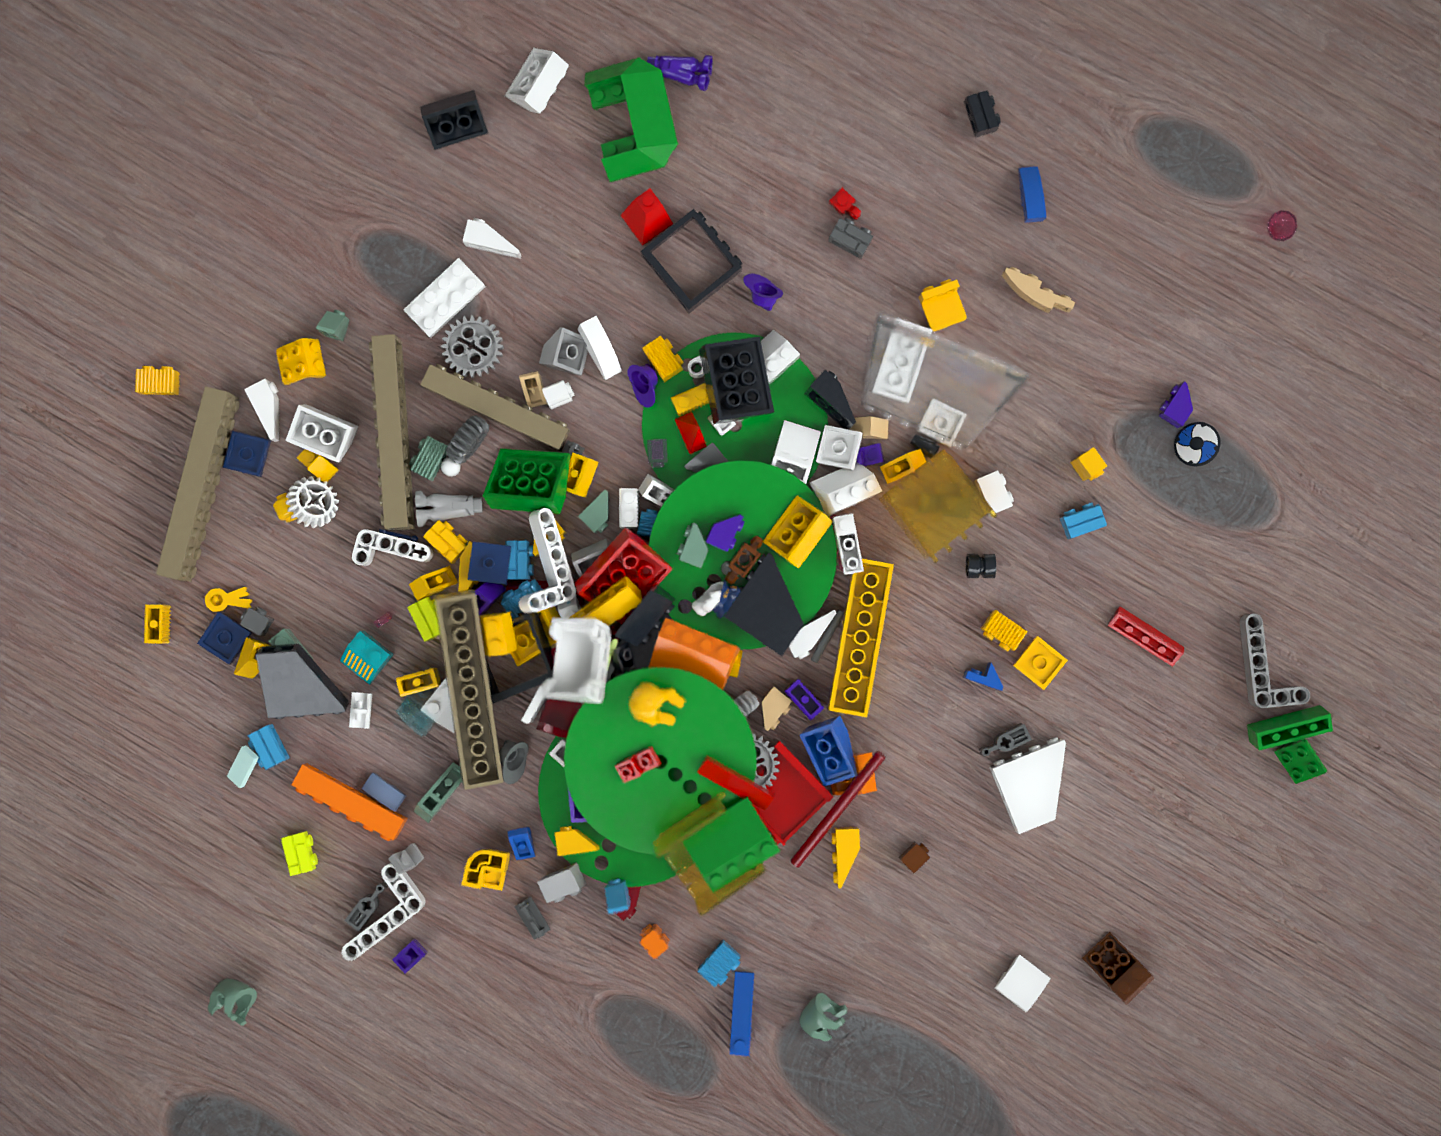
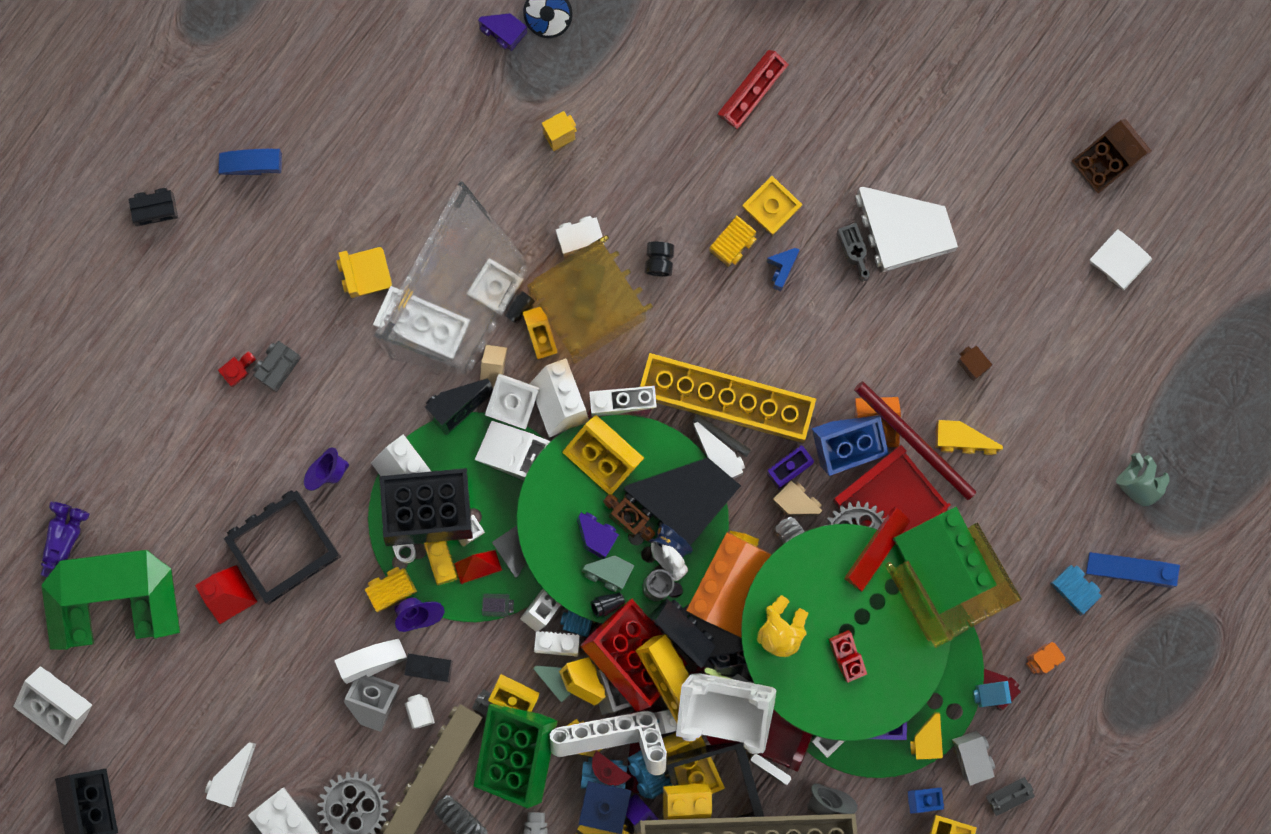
camera: 85 degrees left, 5 degrees down
tan slope [519,371,547,407] -> none
dark purple slope [856,443,885,466] -> none
tan slope [1002,267,1075,313] -> none
dark azure brick [1060,502,1107,539] -> none
none -> black brick [404,653,453,683]
none -> yellow slope [559,657,606,705]
none -> black cone [590,592,625,618]
none -> dark red plate [592,750,631,785]
none -> flat silver wheel [643,569,674,601]

